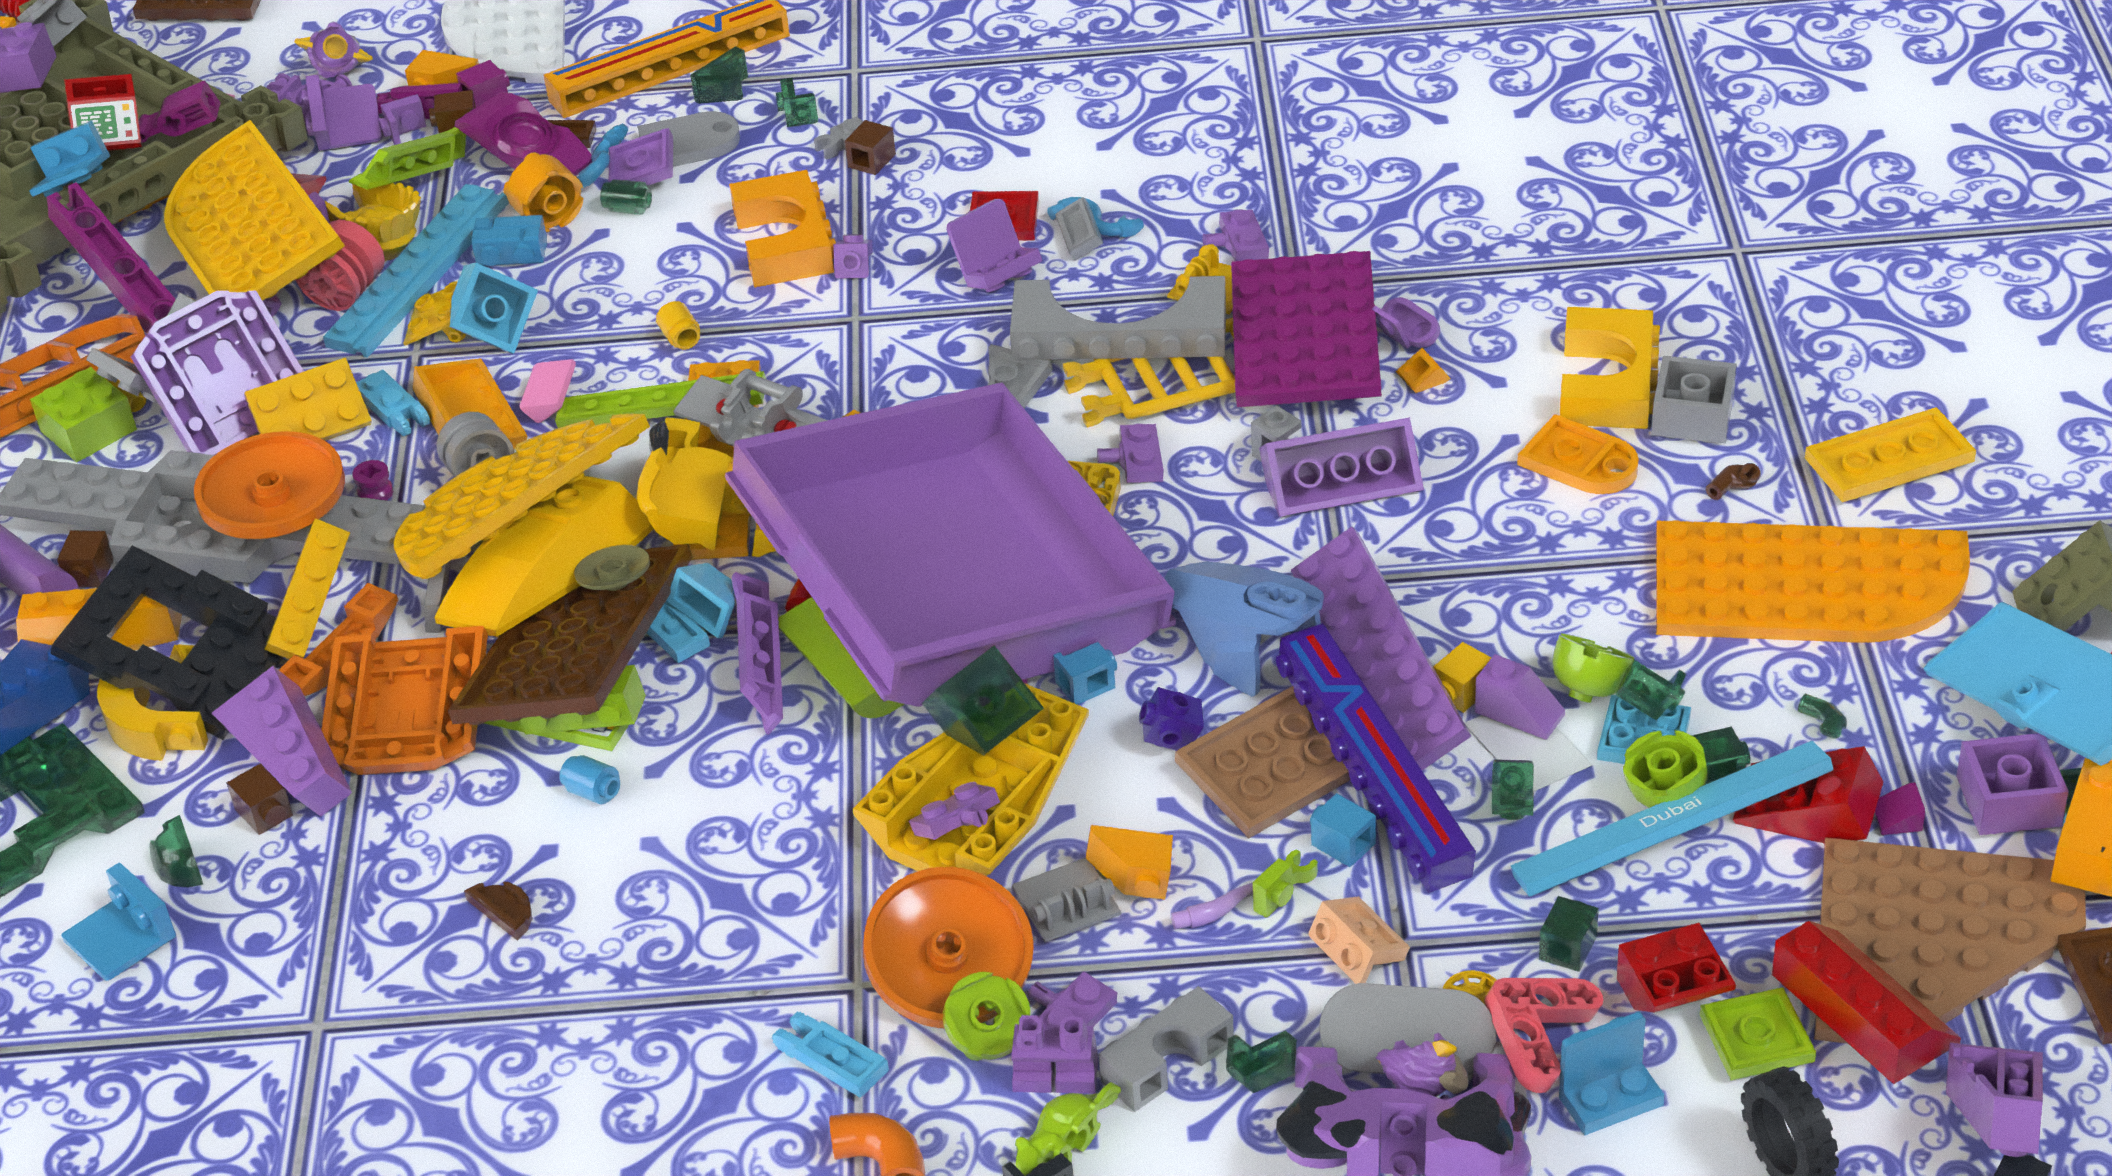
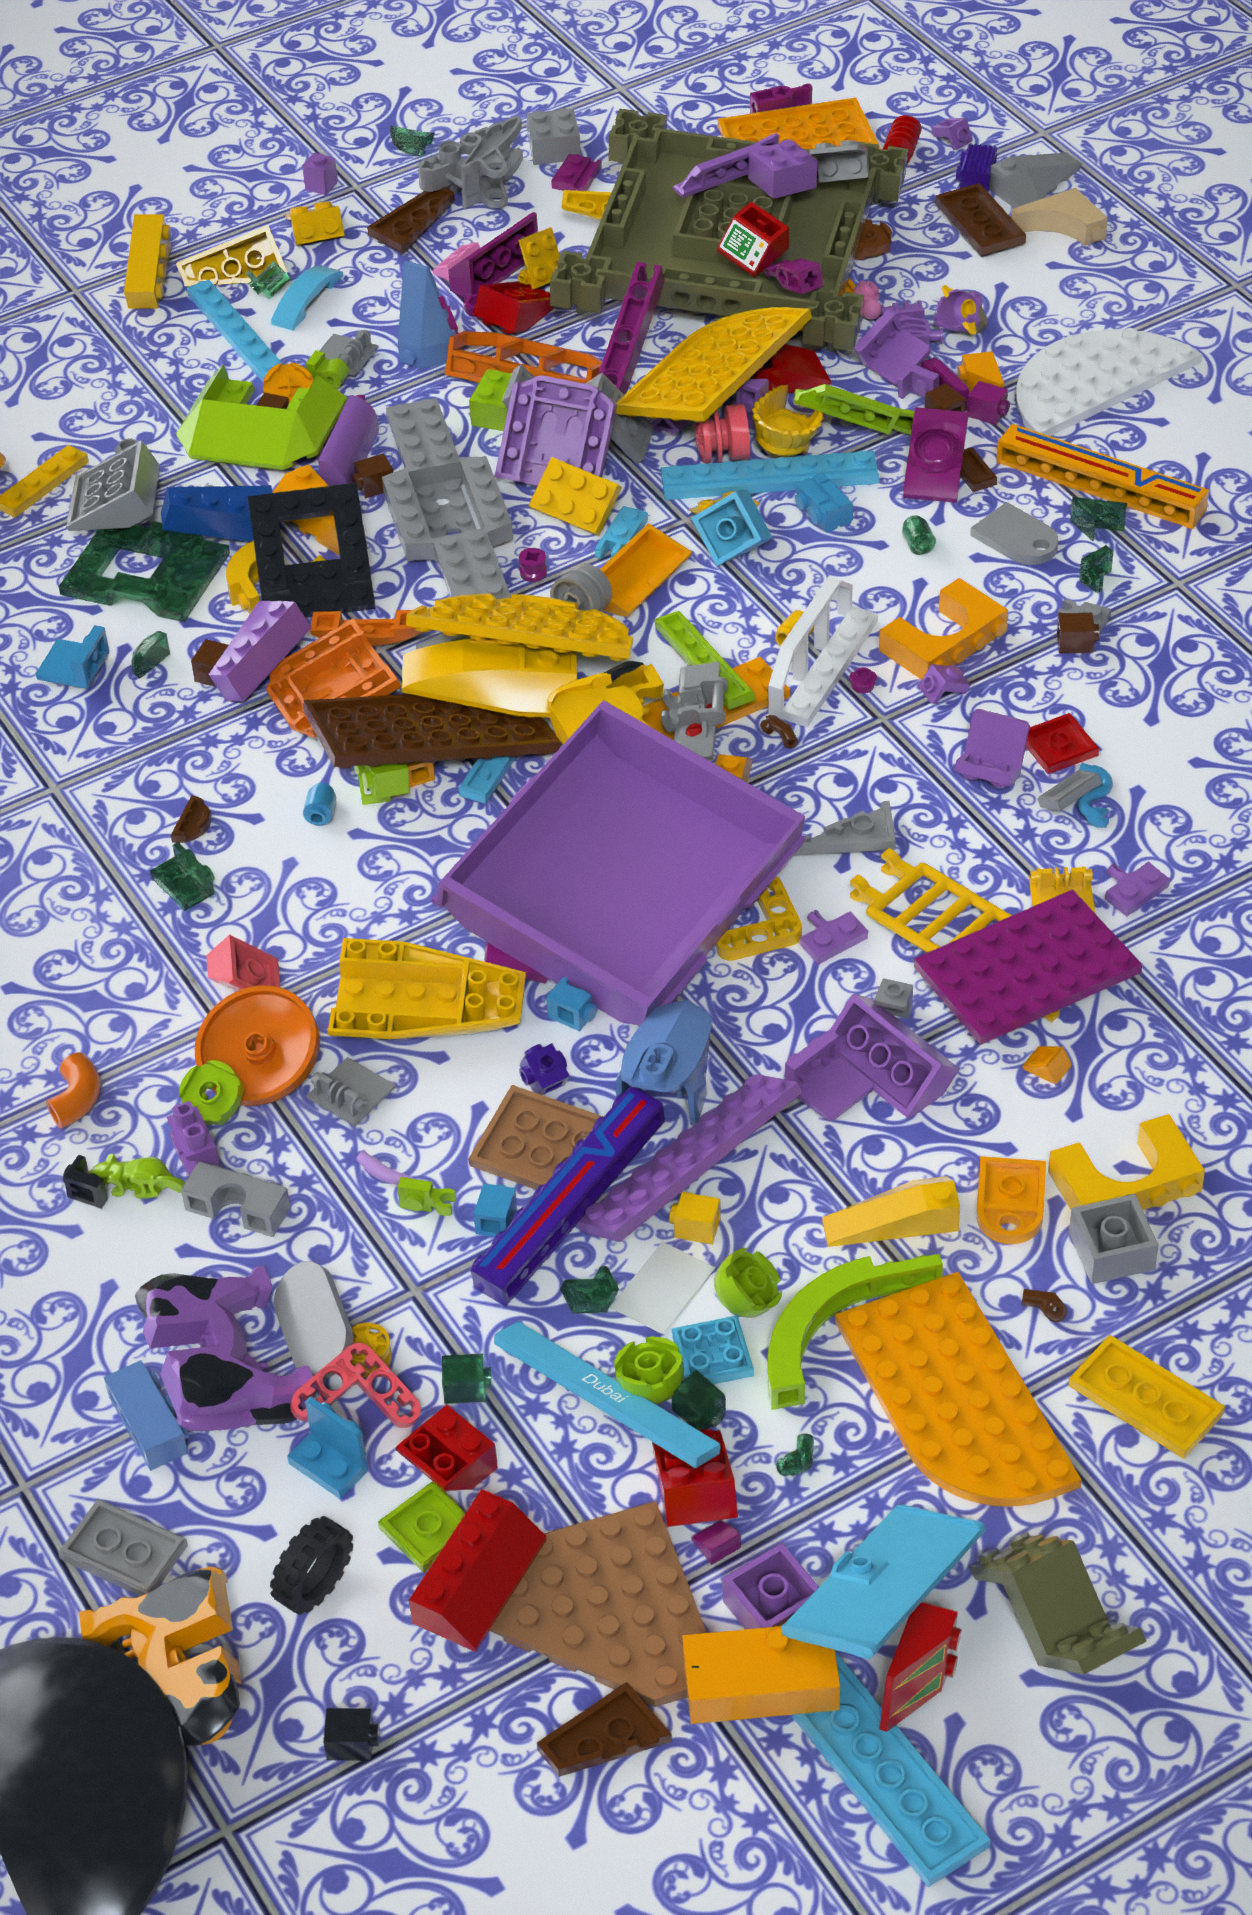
camera: 60 degrees right, 5 degrees up
dark azure bracket [29,120,110,197] -> none
orange dish [194,431,345,539] -> none
yellow plate [264,518,350,659] -> none
light orange brick [503,152,584,232] -> none
bright pink slope [520,359,576,423] -> none
olive dish [574,545,650,591] -> none
dark azure animal [577,123,629,190] -> none
medium lavender tile [608,128,673,197] -> none
medium azure slope [666,563,735,638] -> none
medium lavender wedge [732,572,783,735] -> none
medium azure hinge [771,1011,889,1098] -> none
medium lavender plate [909,782,1000,840] -> none
clear green slope [922,645,1044,756] -> none
light grey arch [1010,276,1226,360] -> none
medium lavender plate [1028,971,1118,1026] -> none
light orange slope [1086,825,1173,900] -> none
clear green bracket [1226,1030,1297,1093] -> none
light nougat bracket [1308,896,1410,984] -> none
medium lavender bracket [1371,297,1440,349] -> none
medium lavender hair [1376,1033,1468,1097] -> none
medium lavender slope [1475,654,1565,740] -> none
clear green bracket [1615,660,1686,720] -> none
medium lavender wedge [1946,1043,2043,1157] -> none
none -> clear green bracket [150,842,215,911]
none -> coral slope [206,934,280,991]
none -> reddish brown arm [760,715,798,749]
none -> lime arch [767,1254,943,1410]
none -> white plate [768,576,878,727]
none -> medium lavender bracket [785,1029,873,1121]
none -> yellow wedge [822,1176,960,1247]
none -> magenta plate [849,667,877,694]

